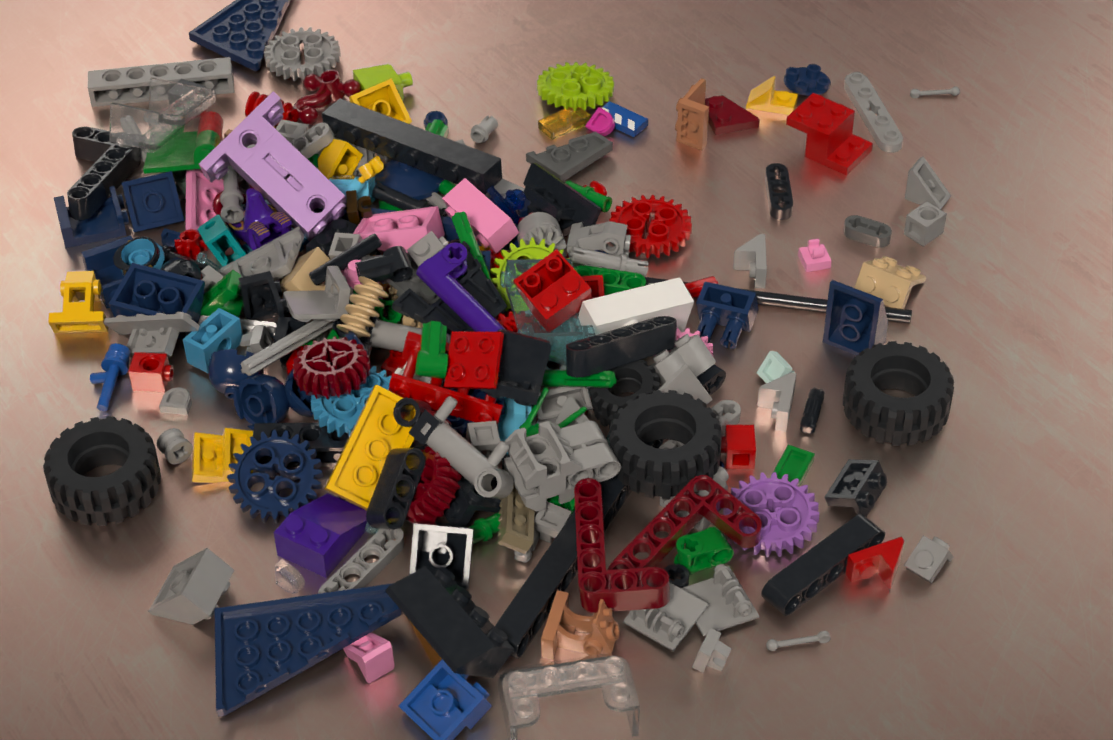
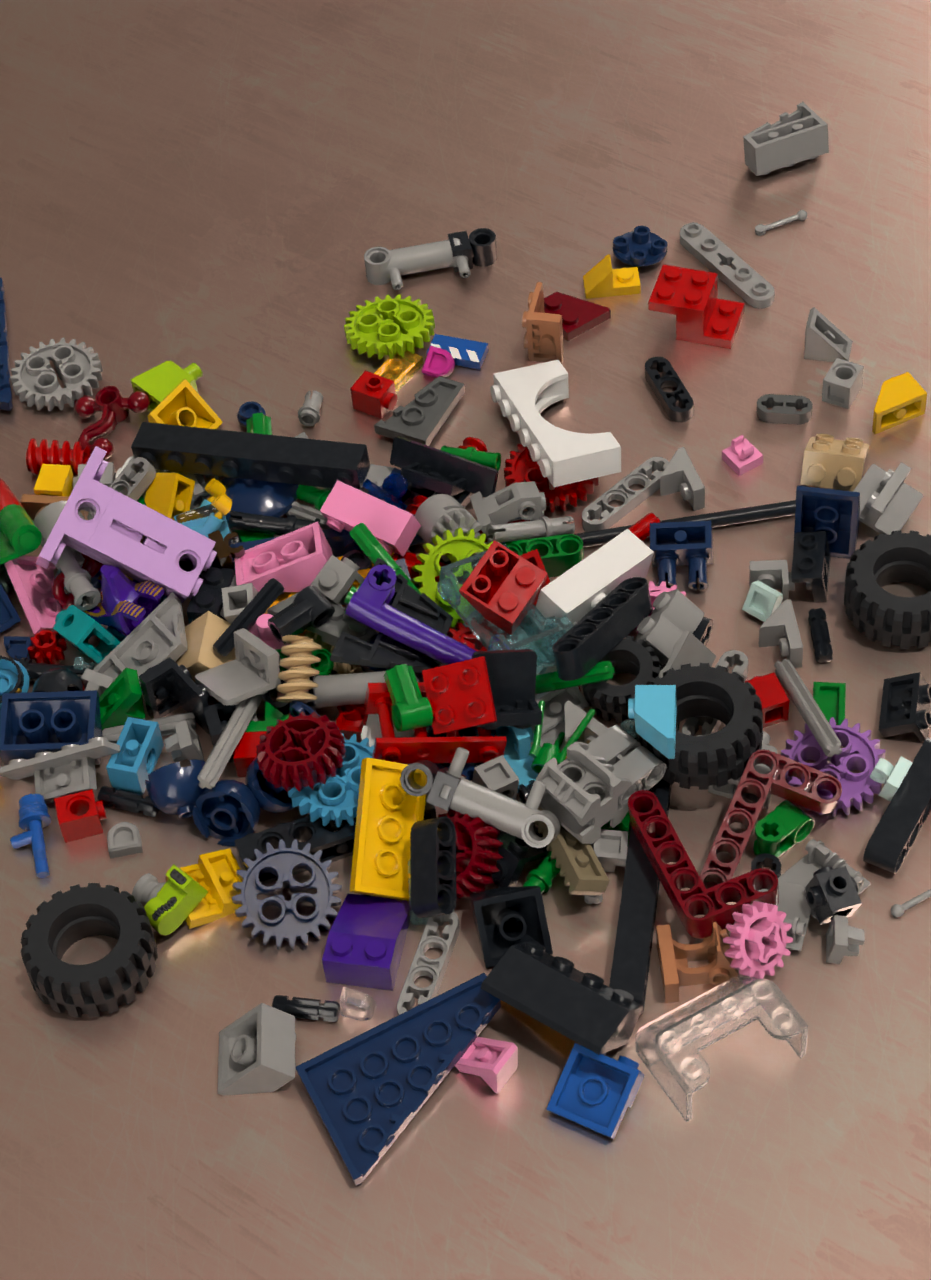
camera: 15 degrees left, 5 degrees up
none -> black axle [97,786,159,817]
none -> lime leg [144,864,208,935]
none -> black axle [272,995,340,1022]
none -> red brick [350,370,398,420]
none -> light grey piece [364,228,497,290]
none -> white arch [490,360,621,487]
none -> light grey beam [581,457,669,532]
none -> medium azure slope [628,685,677,759]
none -> bright pink gear [723,901,793,979]
none -> light grey wedge [743,102,829,176]
none -> light grey bracket [749,560,795,602]
none -> light grey axle [774,659,842,757]
none -> black bracket [791,531,831,602]
none -> black brick [805,866,862,925]
none -> light grey bracket [853,462,923,535]
none -> light aqua tile [870,756,913,801]
none -> yellow slope [872,372,927,435]

